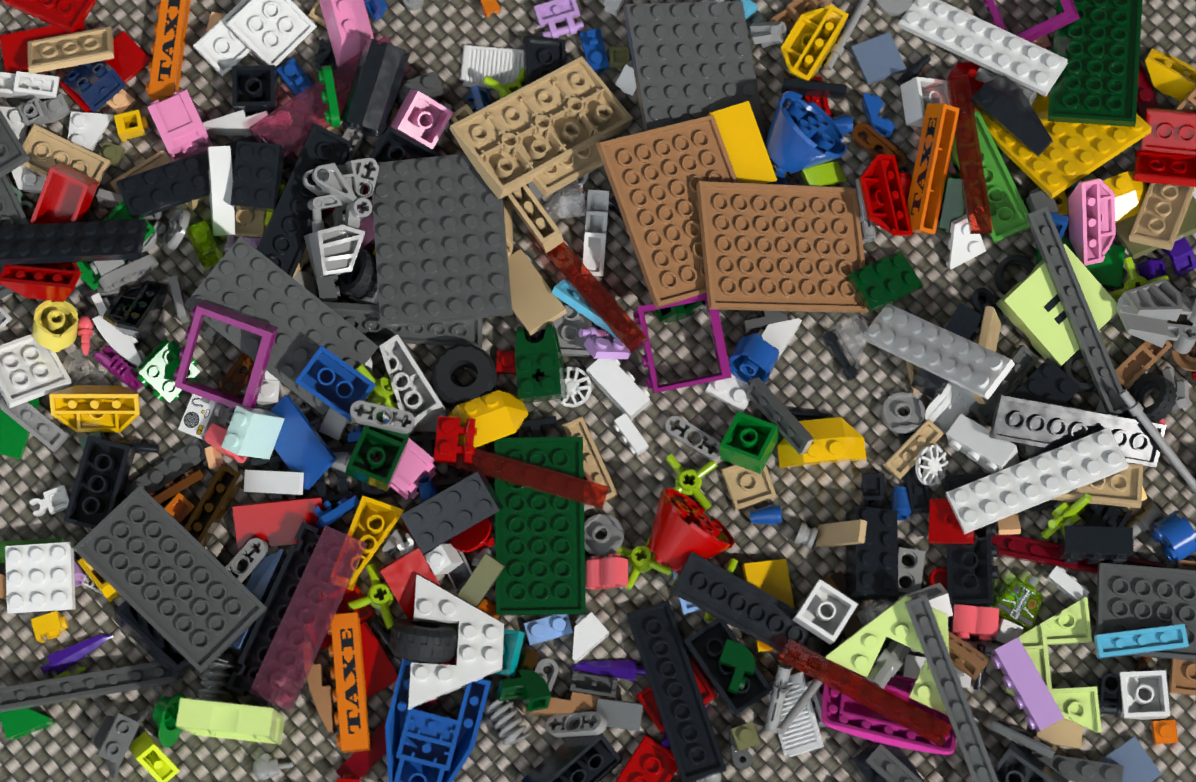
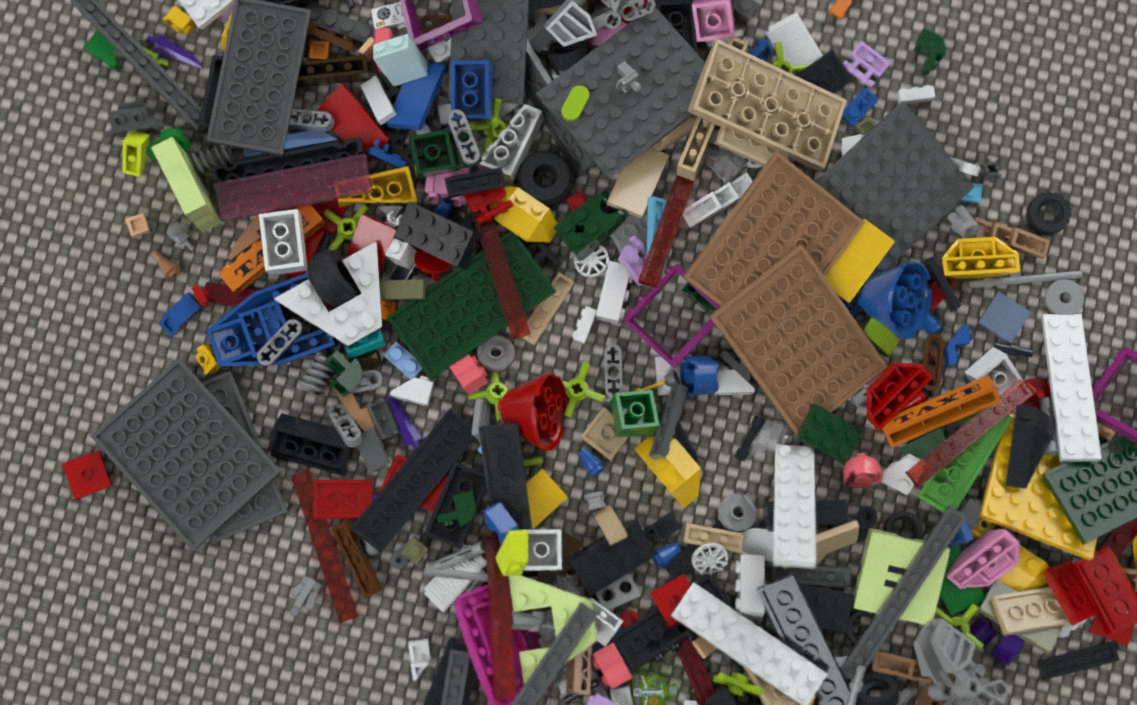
camera: 60 degrees right, 5 degrees up
none -> light grey beam [257,319,303,366]
none -> white brick [259,209,307,276]
none -> black plate [444,167,506,198]
none -> light grey tile [472,398,492,440]
none -> slope [483,502,519,546]
none -> neon yellow slope [495,530,528,576]
none -> dark grey plate [539,609,554,641]
none -> lime tile [561,85,589,122]
none -> light grey piece [616,61,641,94]
none -> dark grey hinge [635,370,680,391]
none -> coral cylinder [843,453,882,488]

